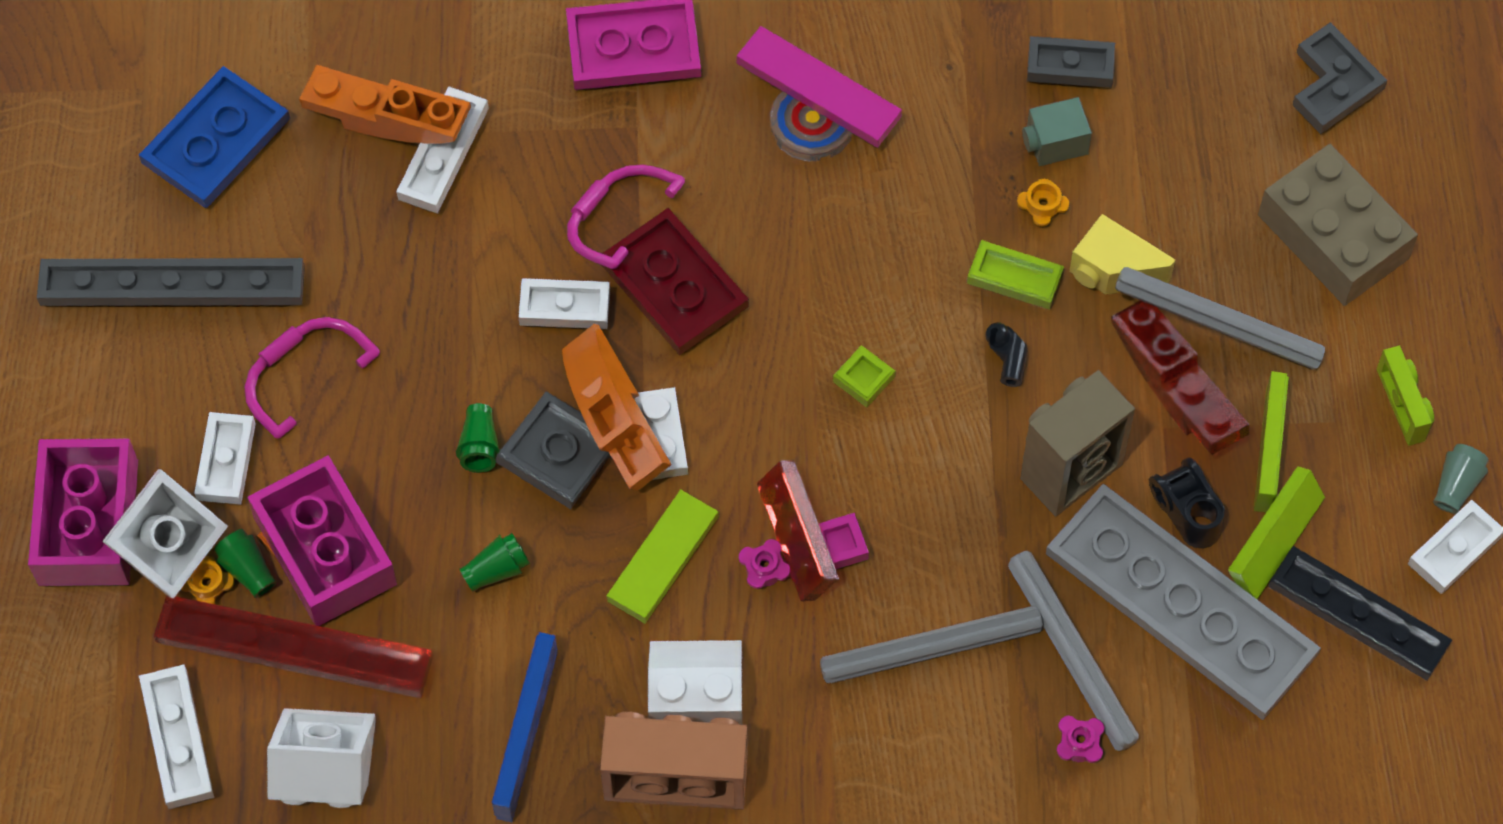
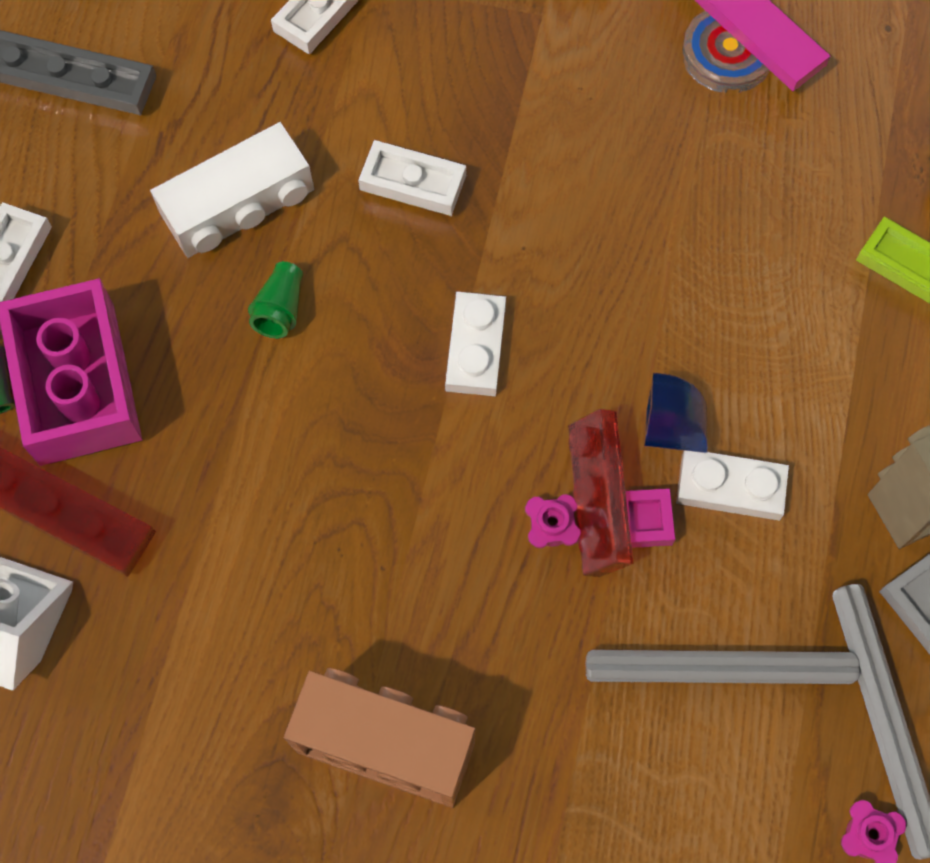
camera: 15 degrees right, 5 degrees up
dark pink piece [244,317,380,439] -> none
green cone [459,533,530,592] -> none
blue tile [492,632,558,822] -> none
dark grey plate [496,391,611,509] -> none
orange slope [562,323,672,491] -> none
dark pink piece [567,164,685,269] -> none
dark red plate [602,208,749,356] -> none
lime tile [606,489,719,624] -> none
white slope [648,640,742,725] -> none
lime tile [833,345,895,408] -> none
black arm [985,322,1028,387] -> none
none -> white brick [150,122,314,258]
none -> clear blue brick [644,373,708,453]
none -> white plate [676,449,789,521]

